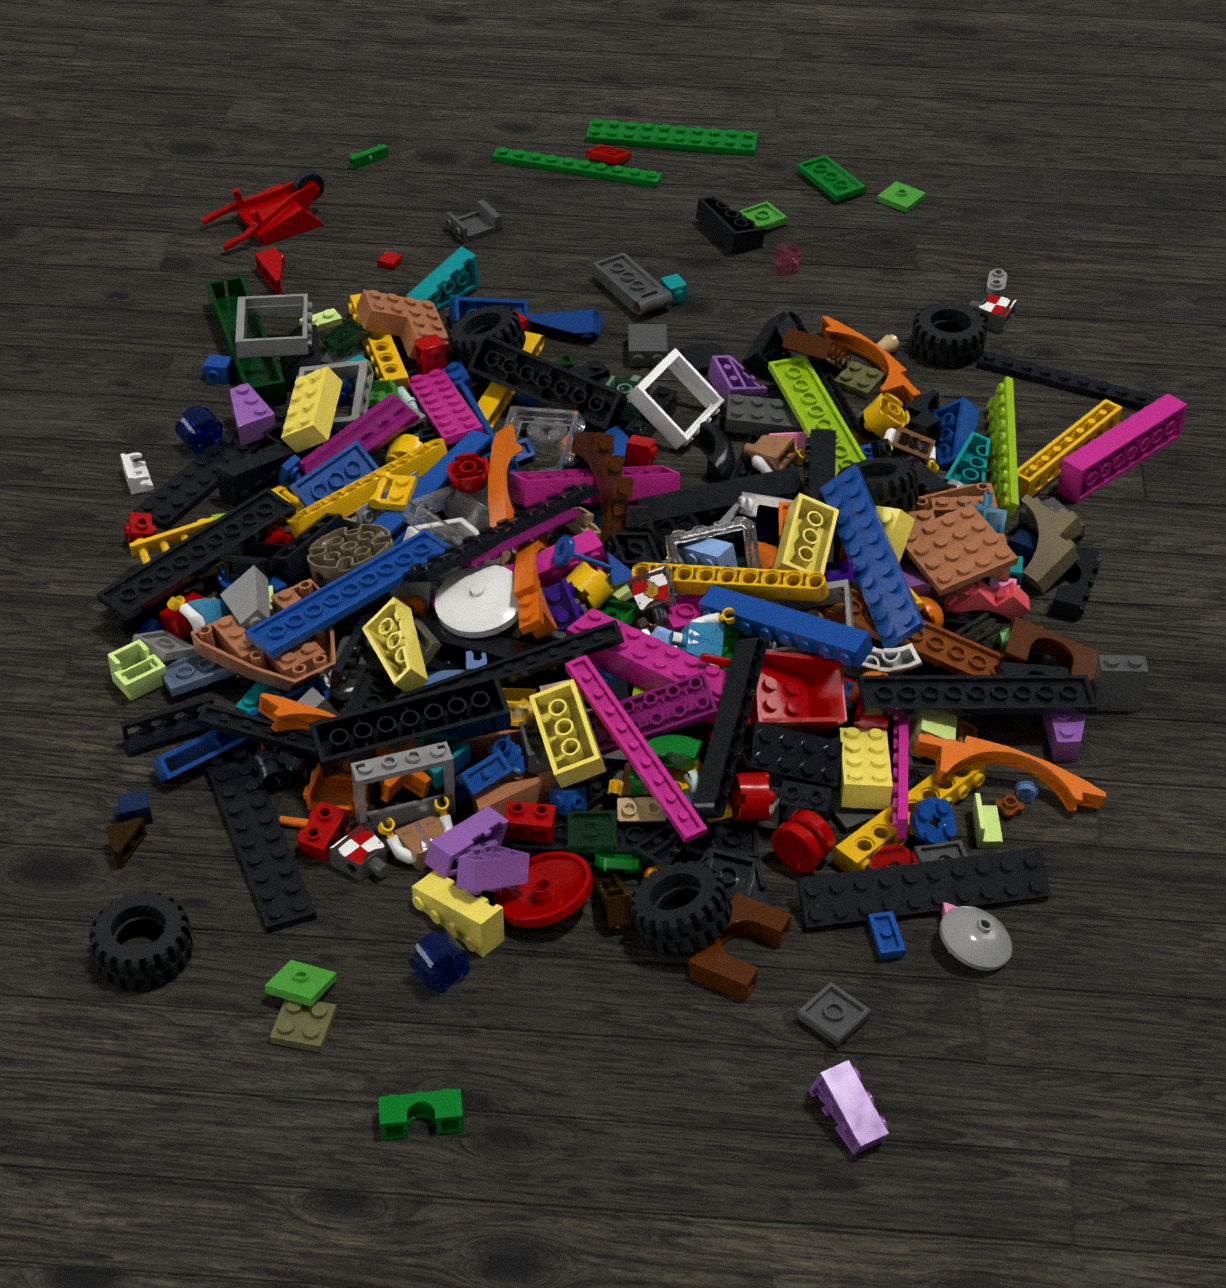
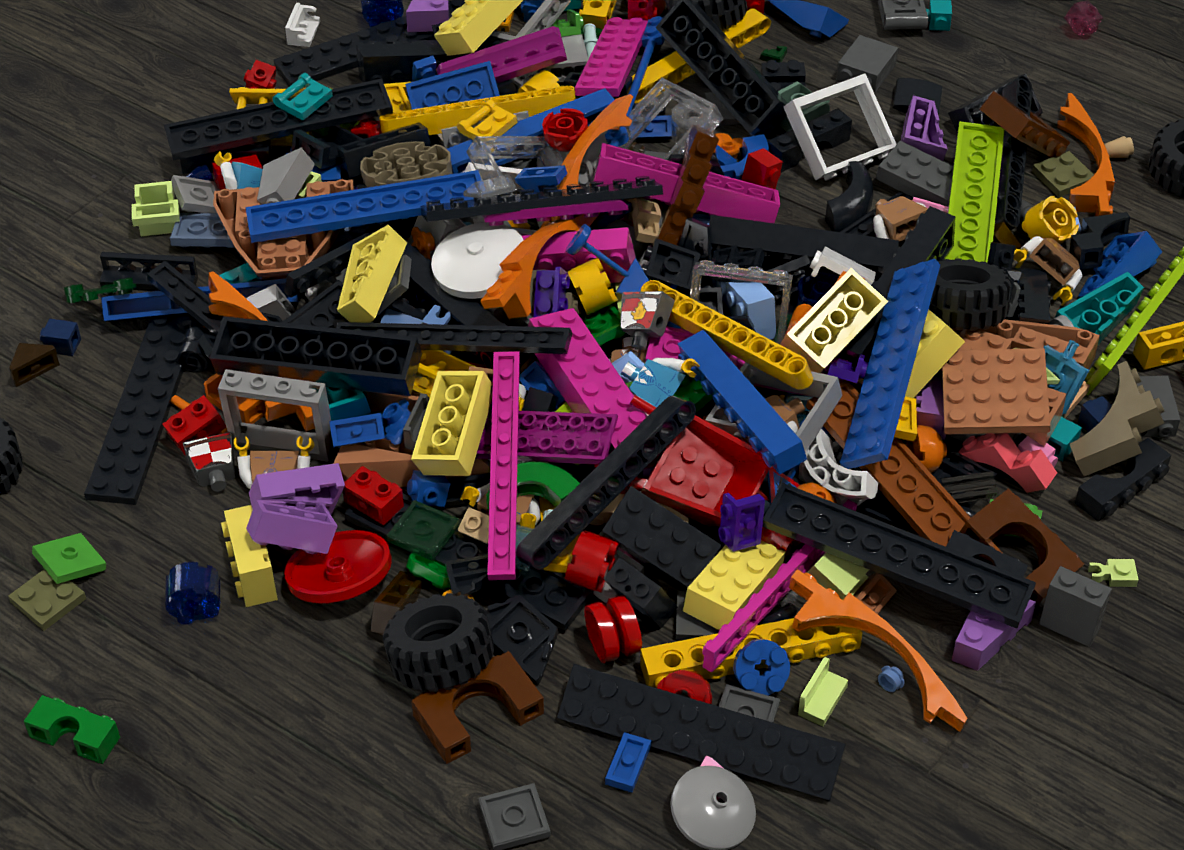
camera: 30 degrees right, 5 degrees up
dark orange plate [995,794,1025,818] -> none
none -> dark green plant [64,278,137,303]
none -> teal plate [272,73,333,120]
none -> clear slope [463,175,517,198]
none -> blue slope [514,165,567,192]
none -> dark purple bracket [718,493,765,552]
none -> yellowish green plate [1088,559,1138,587]

